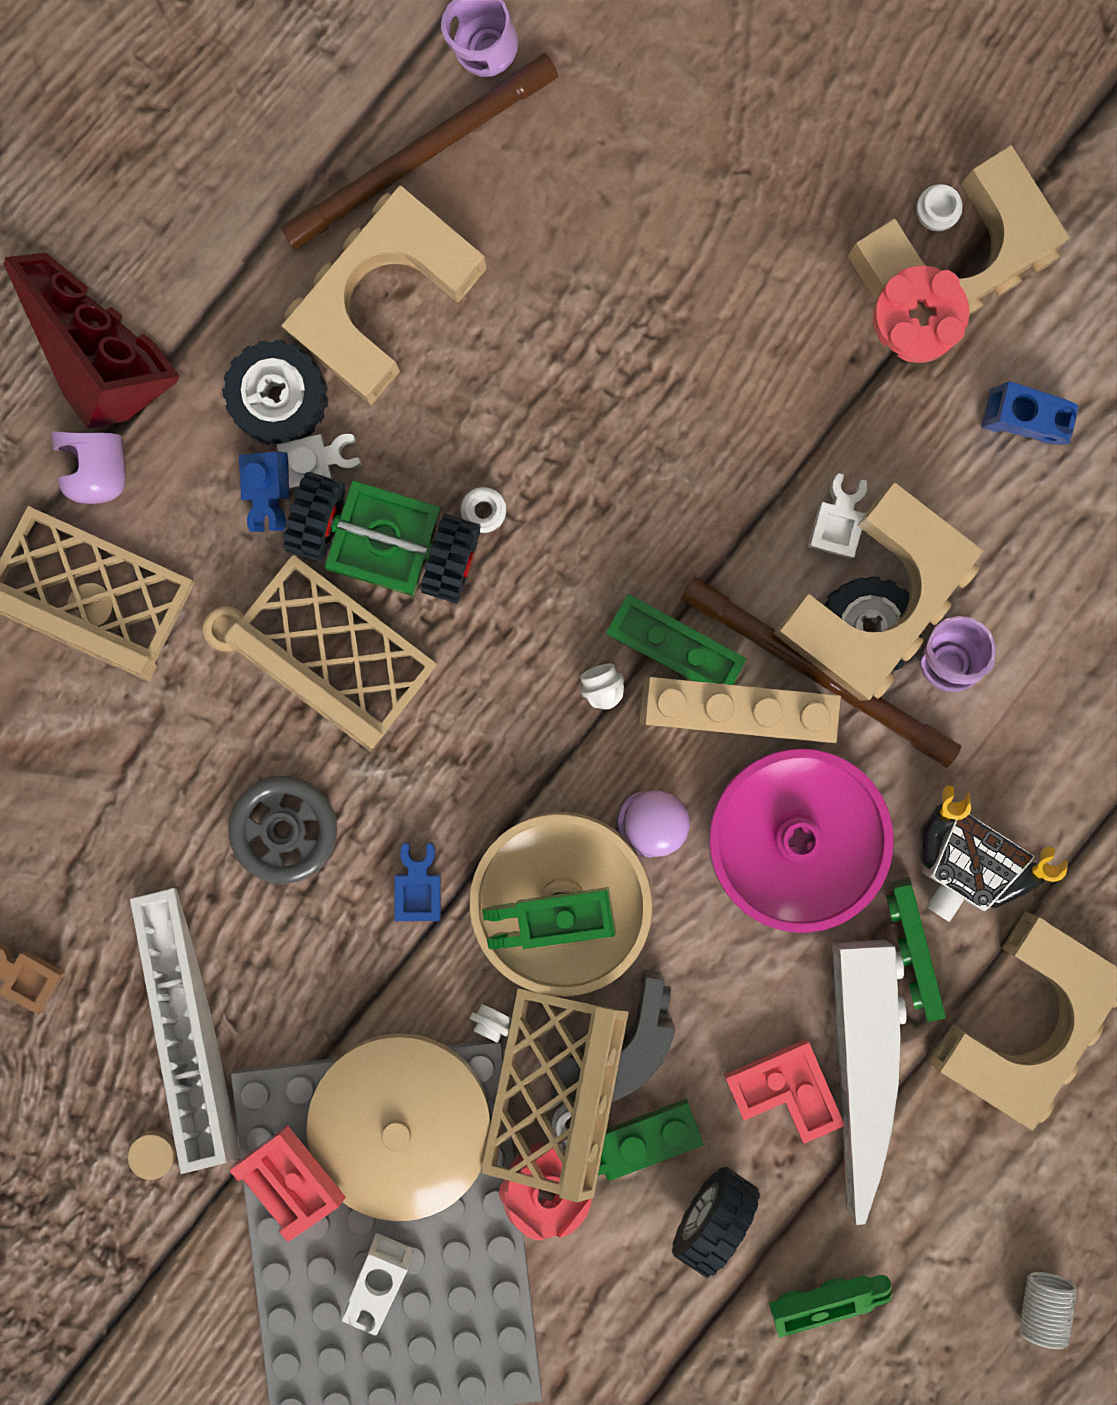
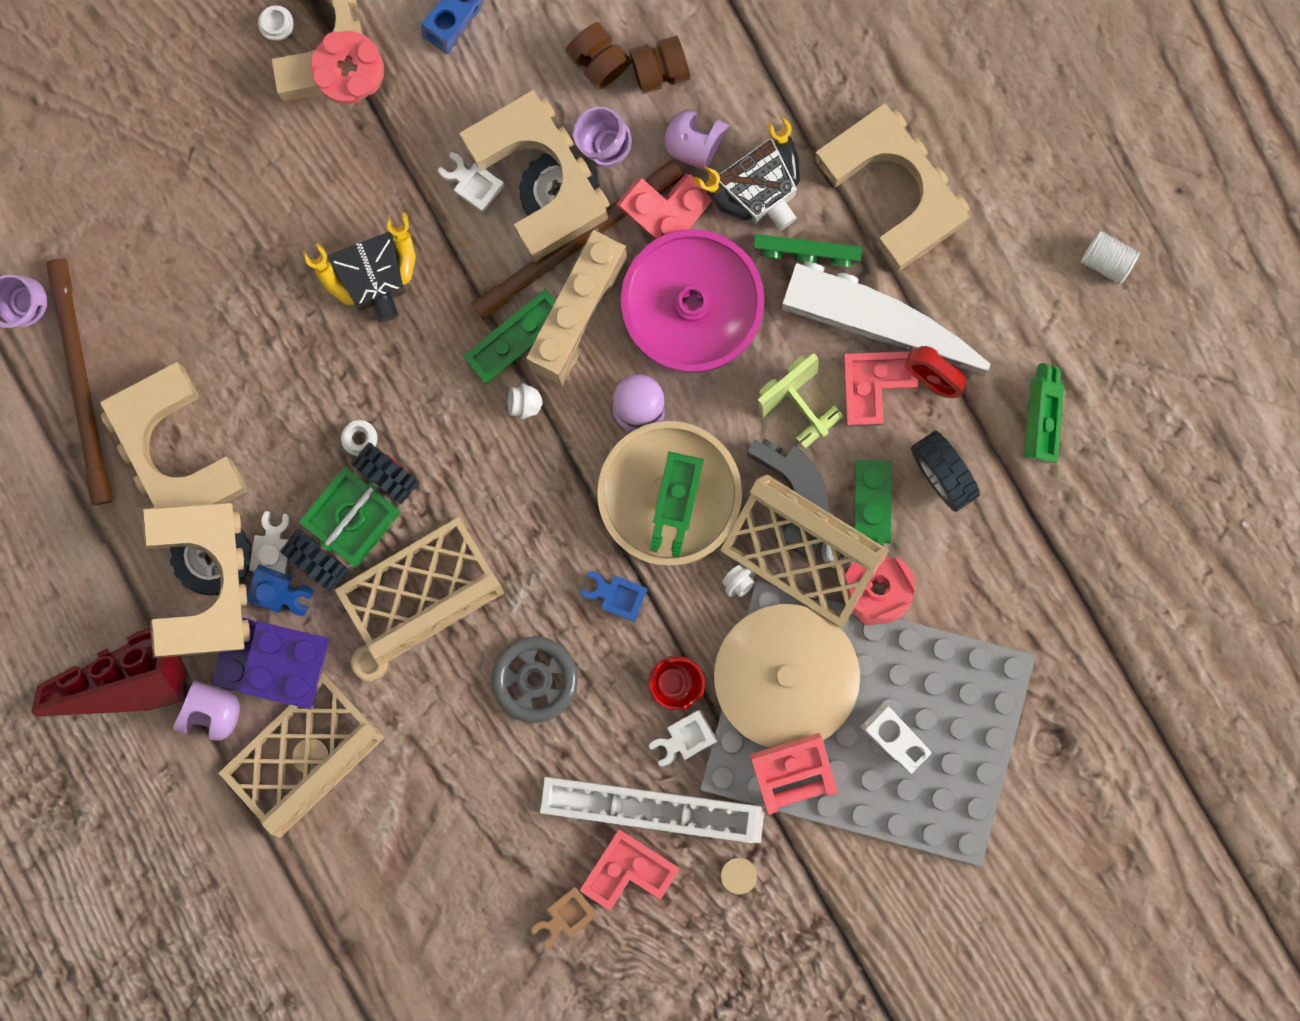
camera: 65 degrees left, 5 degrees down
none -> tan arch [141,503,250,658]
none -> dark purple bracket [212,618,330,710]
none -> torso [303,212,416,323]
none -> reddish brown wheel [565,22,632,90]
none -> coral plate [580,829,680,911]
none -> coral plate [616,173,712,240]
none -> reddish brown wheel [629,35,690,94]
none -> red hair [648,655,705,710]
none -> white plate [649,710,718,766]
none -> lavender helmet [664,110,730,172]
none -> yellowish green plate [758,353,843,449]
none -> red plate [905,346,966,398]

